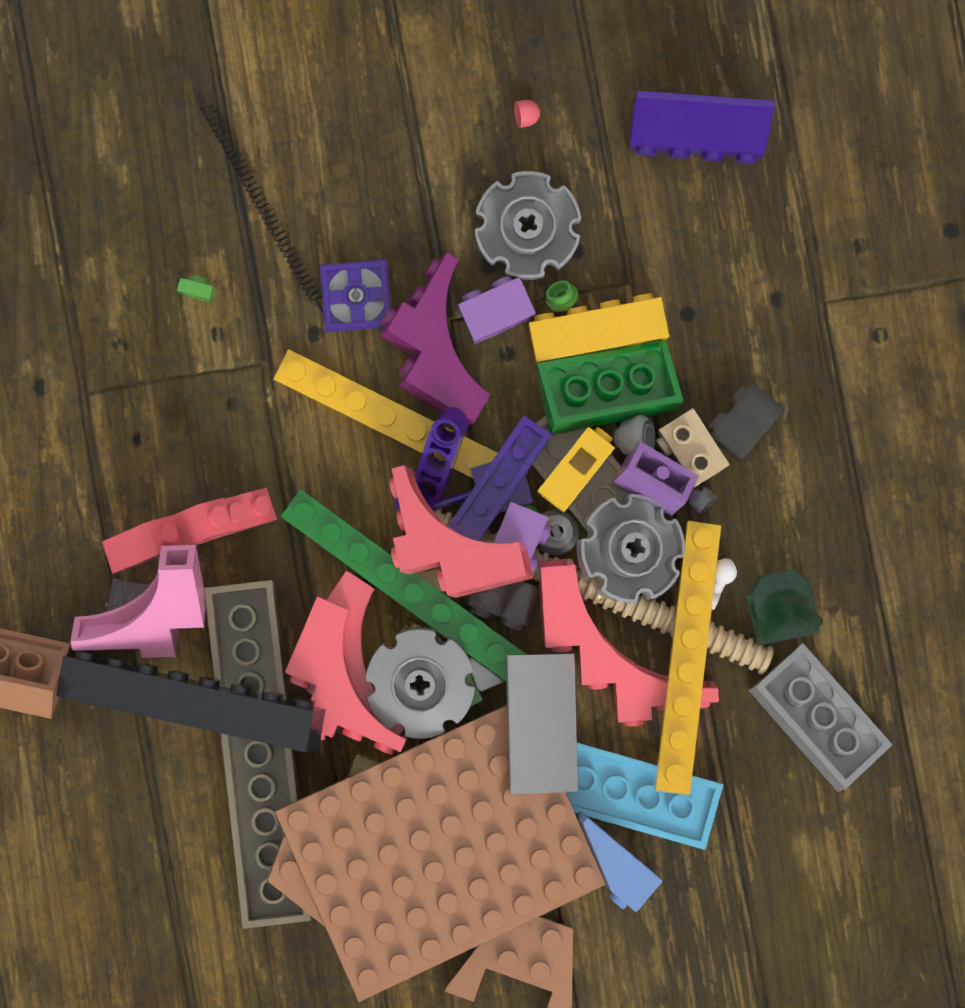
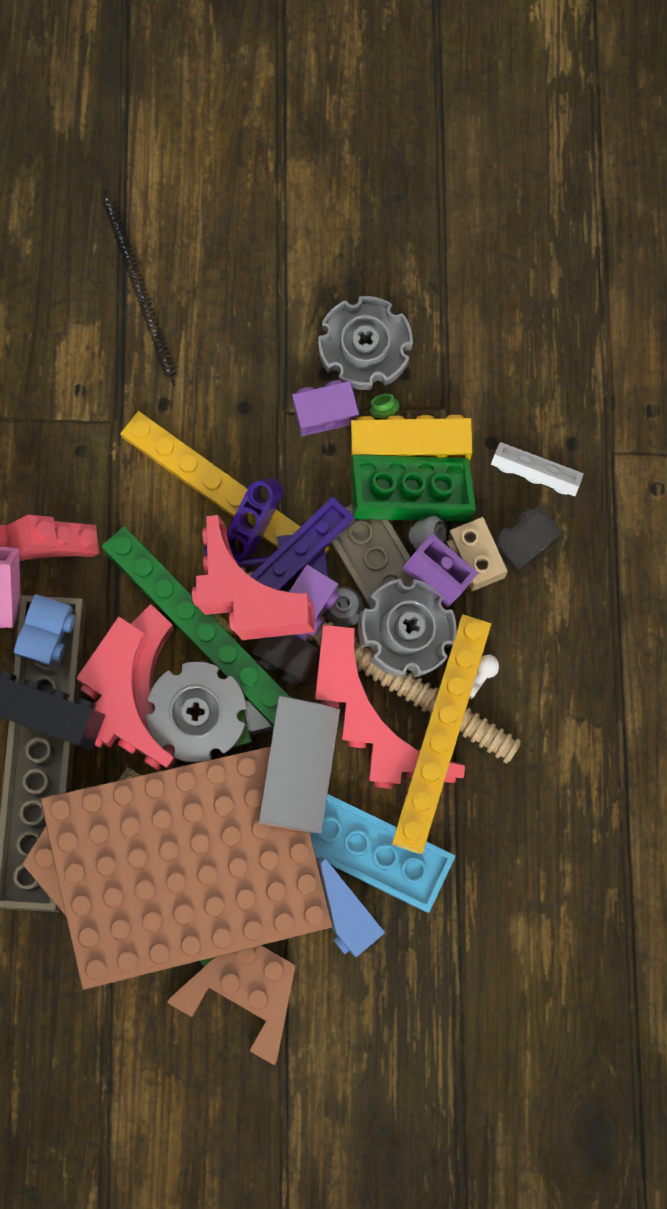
camera: 10 degrees right, 10 degrees down
bright green plate [177,275,216,303] -> none
dark purple piece [320,259,391,333] -> none
magenta arch [380,253,490,426] -> none
coral hinge [514,100,540,128] -> none
yellow brick [537,427,615,513] -> none
dark purple slope [628,91,775,164] -> none
dark grey hinge [688,486,717,516] -> none
clear green piece [747,569,823,646] -> none
light grey slope [748,643,892,792] -> none
none -> medium blue brick [14,594,76,667]
none -> white plate [491,442,584,496]

